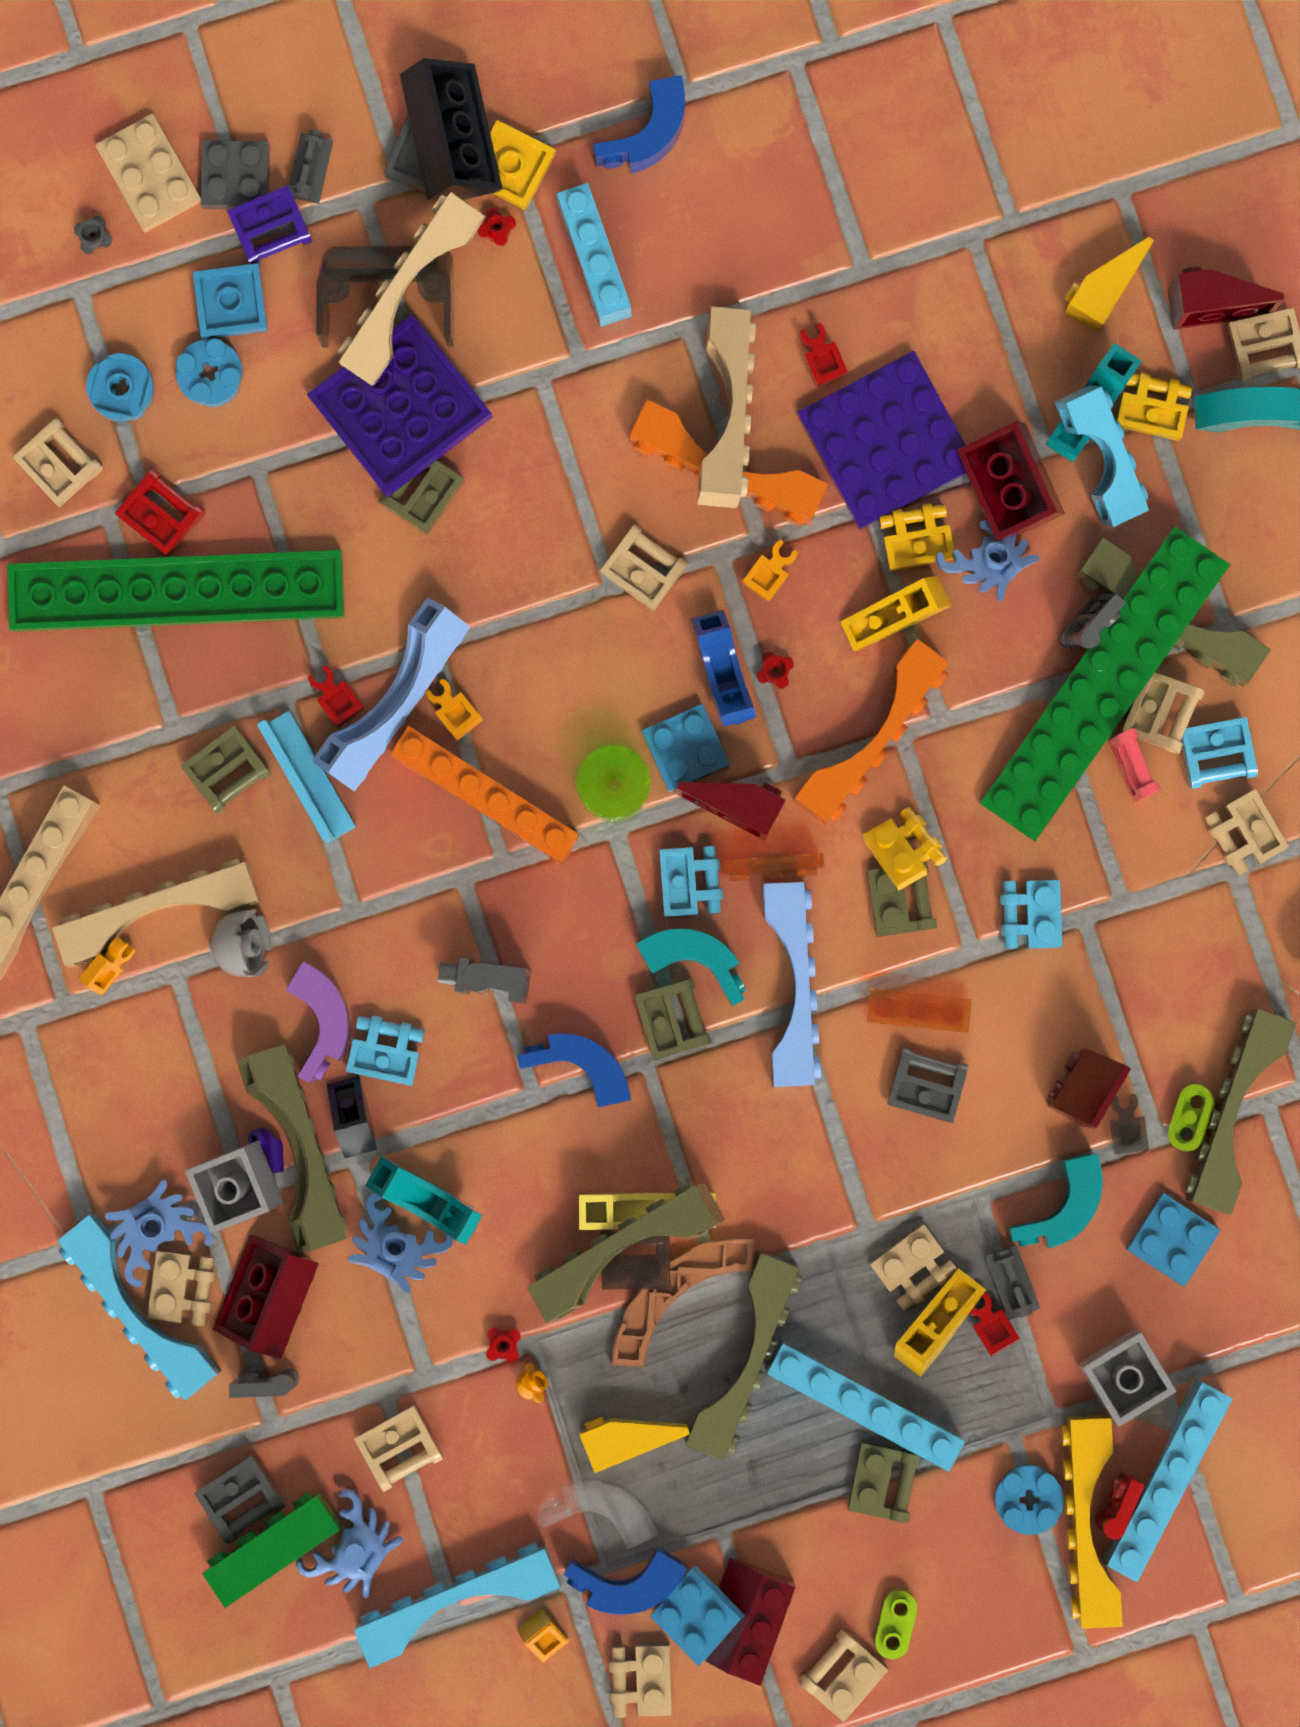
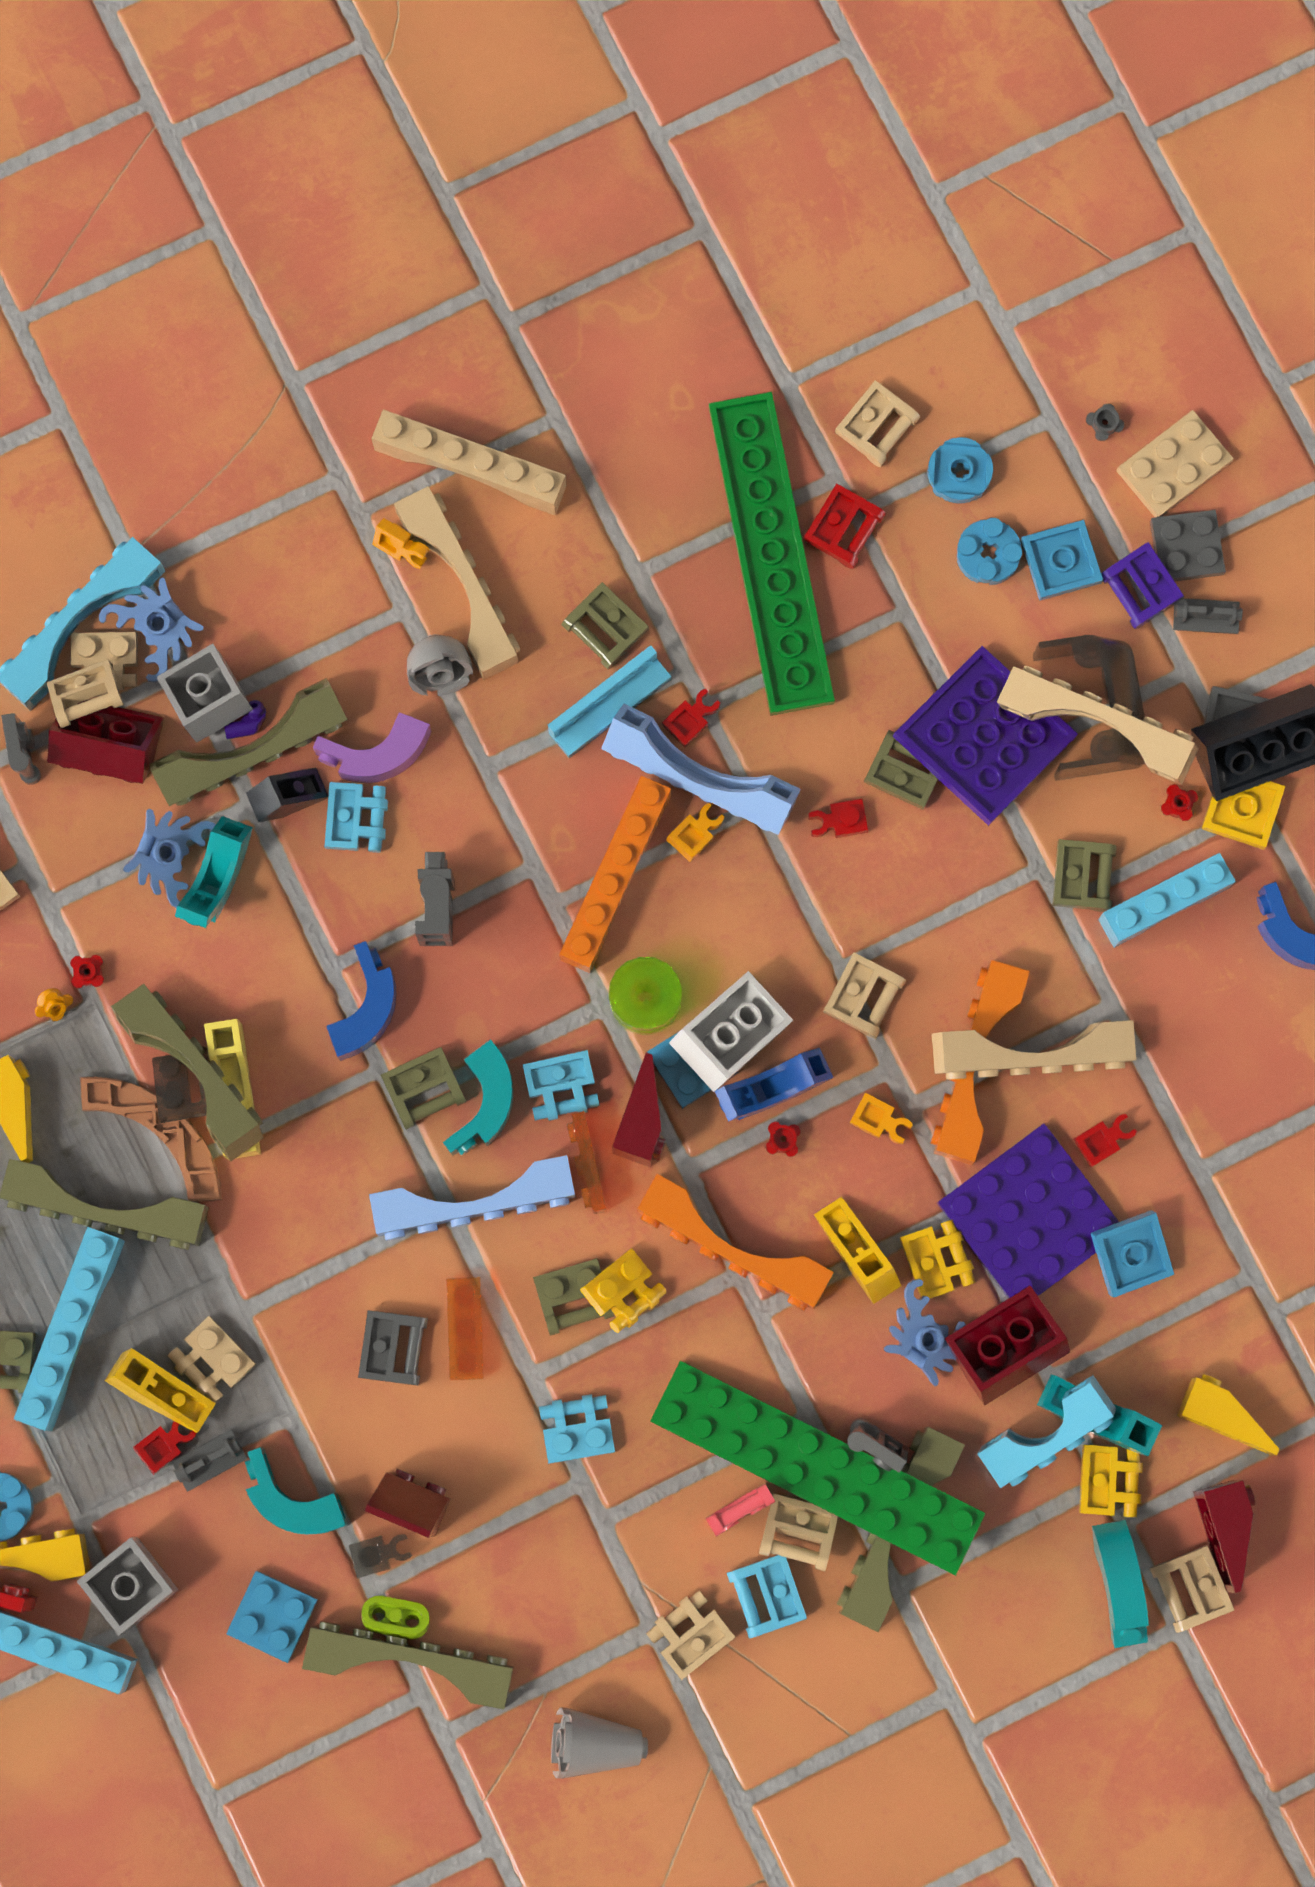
camera: 80 degrees right, 5 degrees down
none -> tan plate [46,660,124,728]
none -> white brick [669,971,793,1092]
none -> red plate [808,799,868,838]
none -> olive plate [1052,839,1117,912]
none -> dark azure plate [1091,1210,1174,1298]

